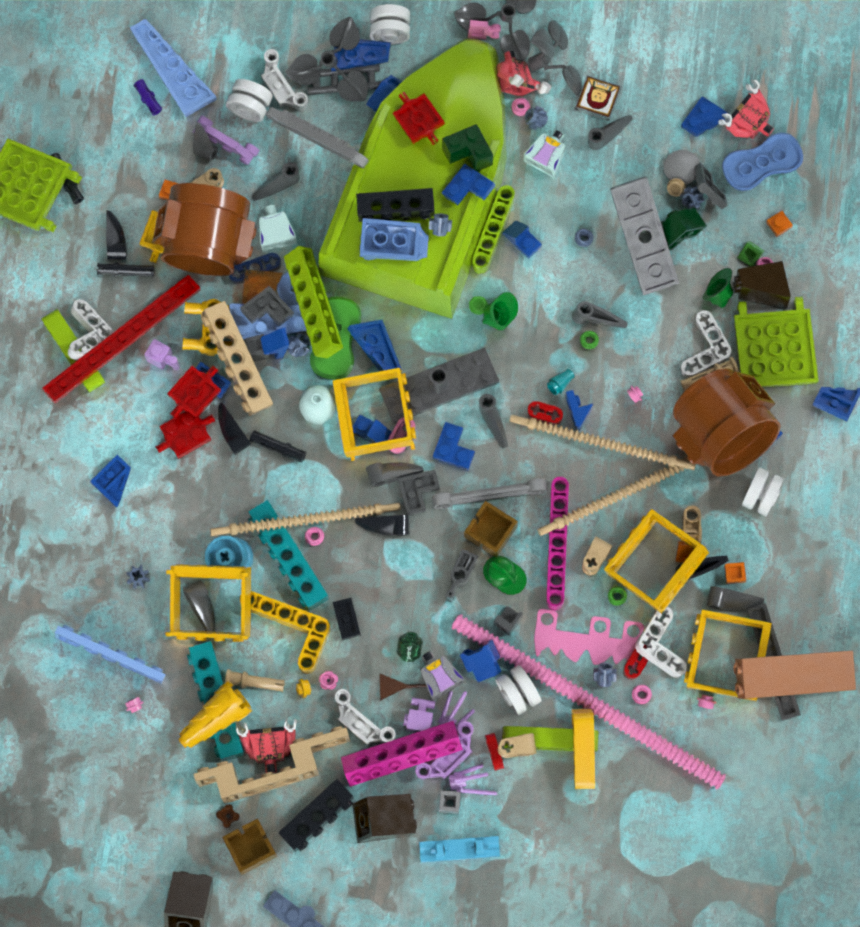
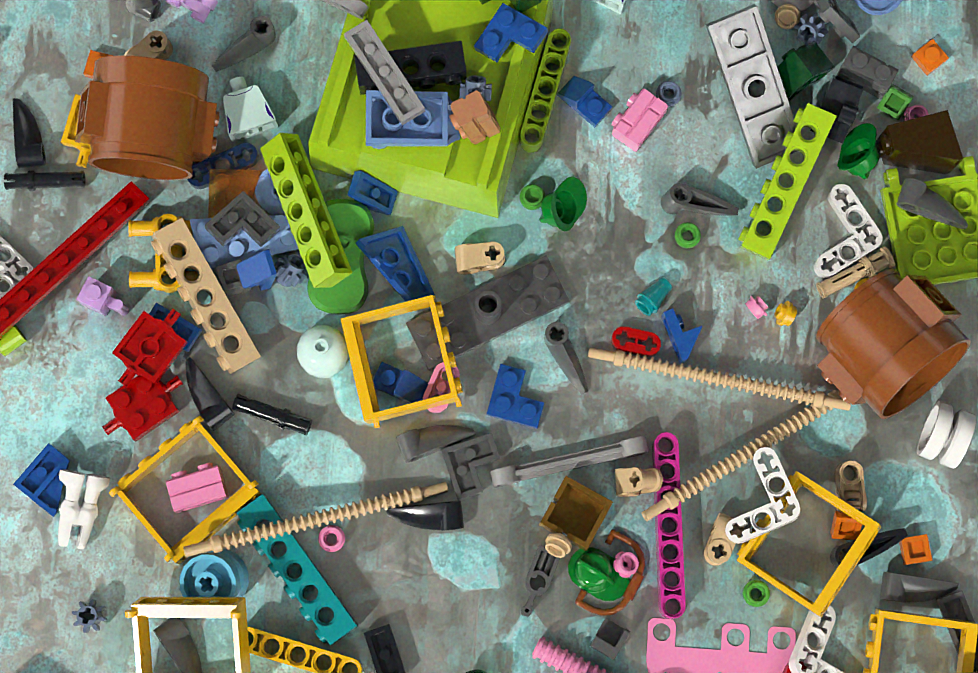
camera: 10 degrees left, 5 degrees up
none -> white piece [58,469,110,549]
none -> yellow window [109,416,261,564]
none -> bright pink brick [166,463,229,513]
none -> light grey plate [344,20,425,125]
none -> blue slope [348,171,398,215]
none -> nougat brick [449,90,501,145]
none -> tan piece [454,241,505,275]
none -> tan plate [545,533,572,558]
none -> dark orange piece [575,529,645,616]
none -> bright pink brick [611,89,668,152]
none -> bright pink plate [613,551,639,578]
none -> tan piece [615,467,663,497]
none -> white beam [725,447,801,544]
none -> lime brick [738,103,836,260]
none -> yellow plate [774,300,797,326]
none -> black piece [810,75,863,144]
none -> dark grey brick [836,46,899,99]
none -> dark grey piece [897,178,968,230]

